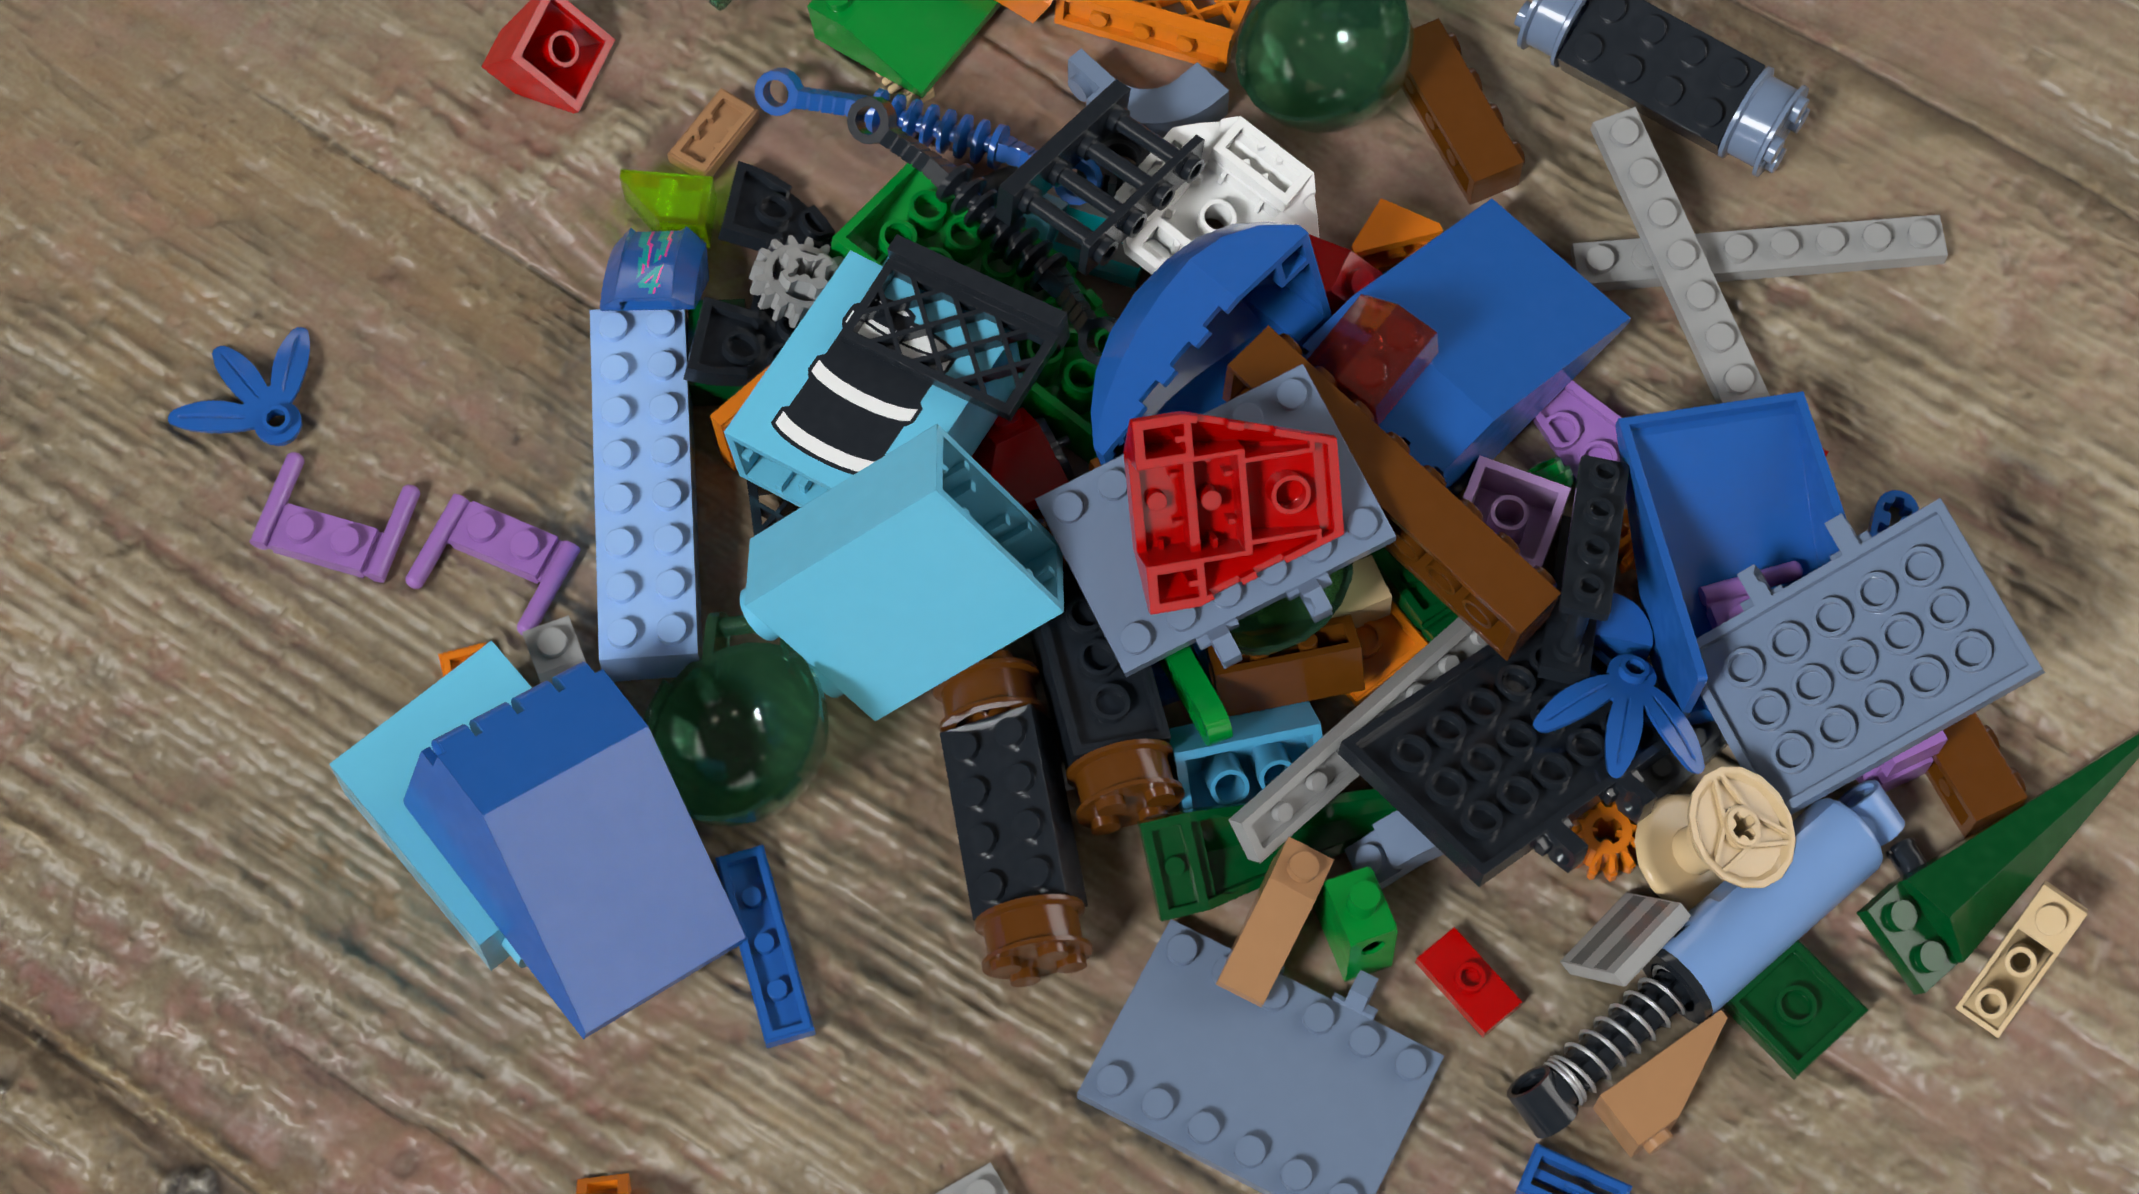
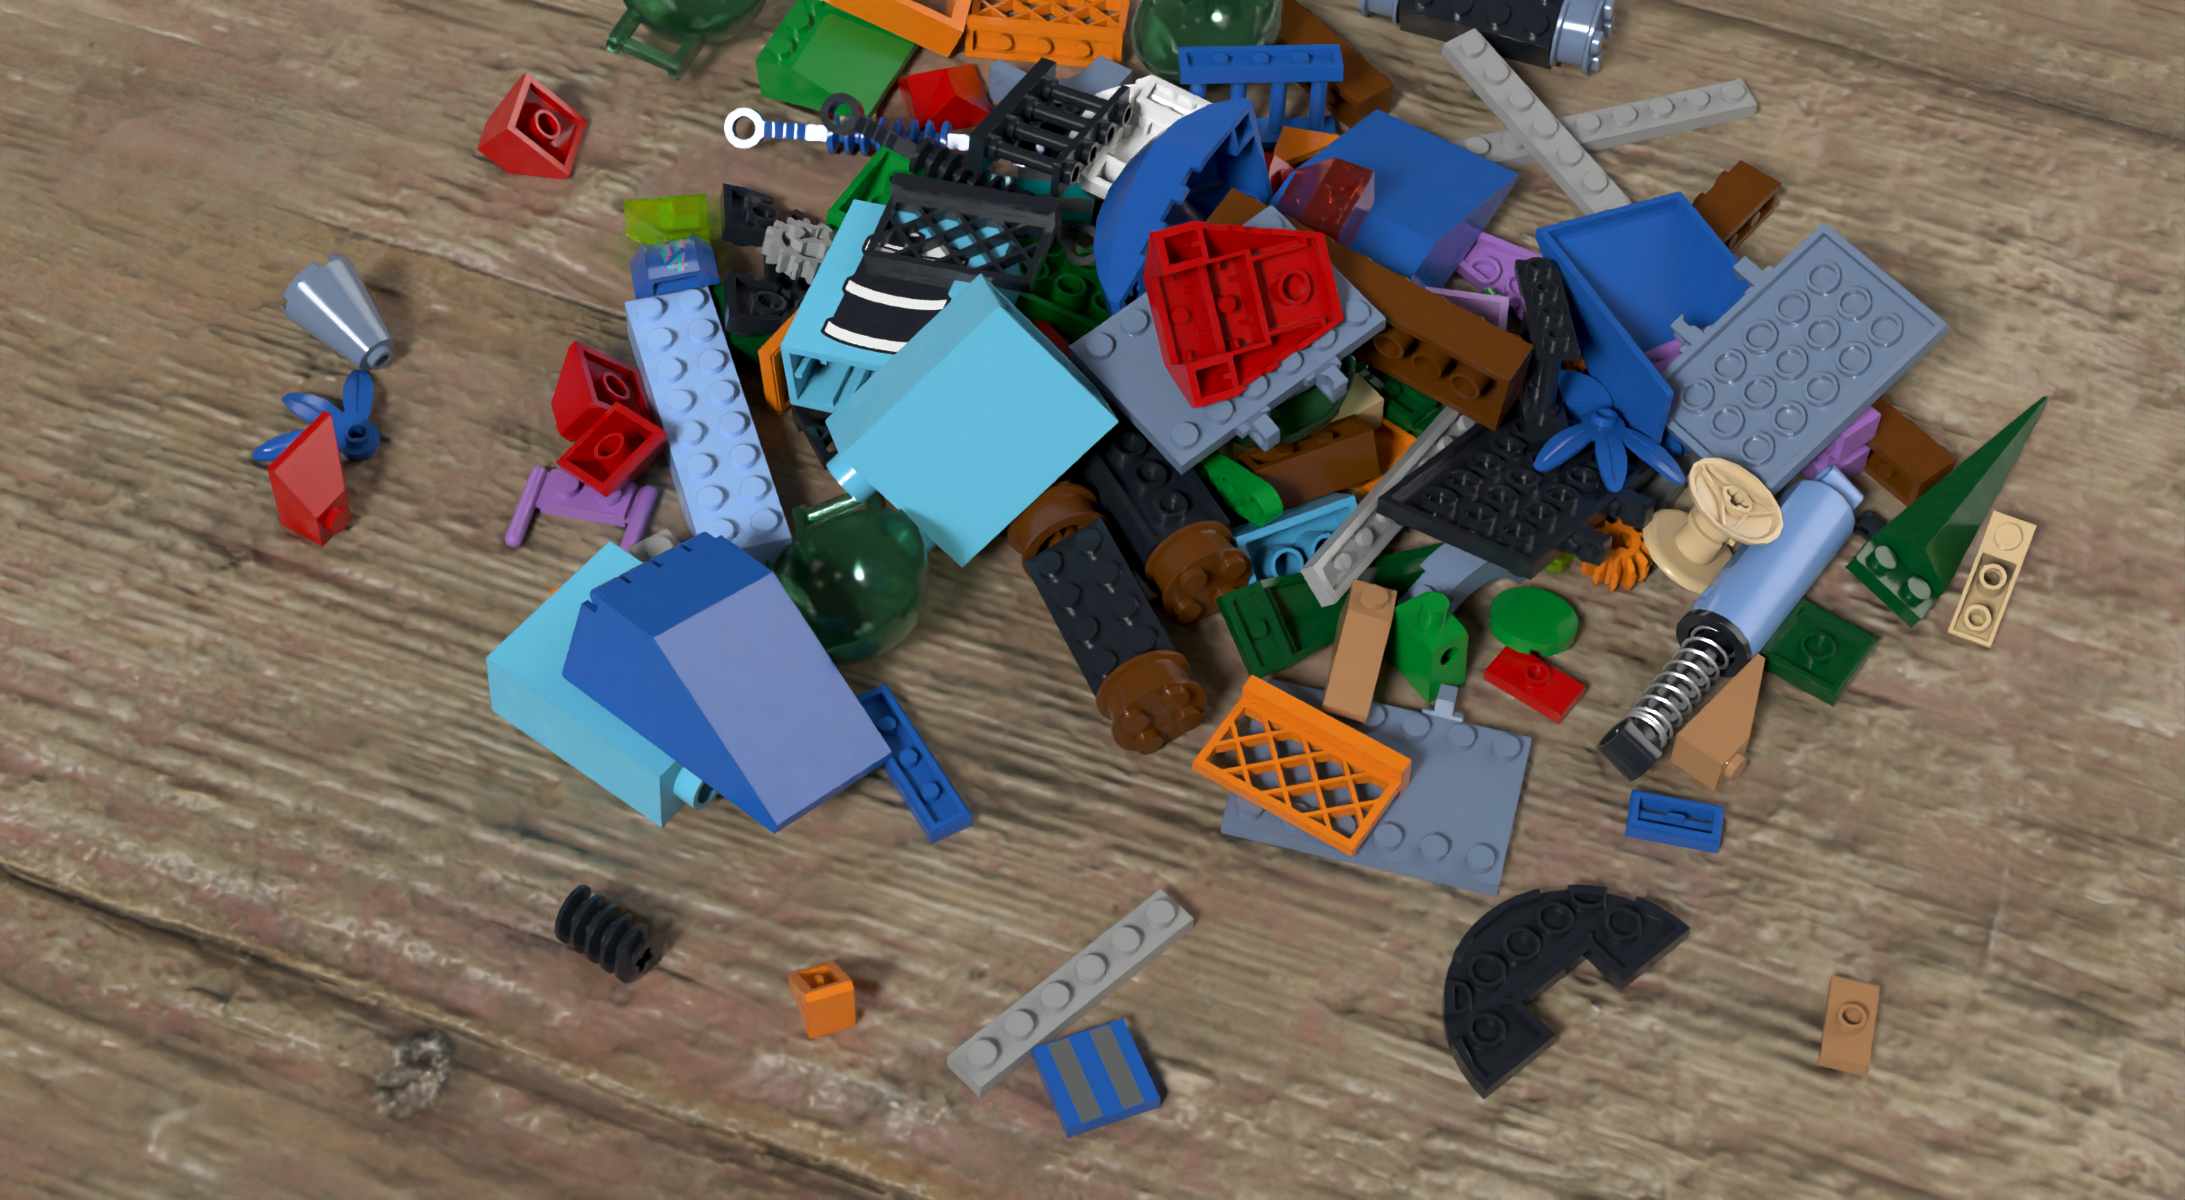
camera: 15 degrees left, 15 degrees down
medium lavender plate [249,452,420,583] -> none
medium nougat plate [667,88,760,184] -> none
light grey tile [1560,893,1691,987] -> none
none -> red slope [267,411,351,547]
none -> sand blue cone [281,254,395,370]
none -> red slope [551,341,656,442]
none -> black piece [554,884,665,984]
none -> red slope [555,401,668,498]
none -> red slope [897,64,992,133]
none -> blue fence [1177,44,1344,150]
none -> orange fence [1192,675,1412,857]
none -> green tile [1488,587,1579,656]
none -> reddish brown brick [1692,160,1782,253]

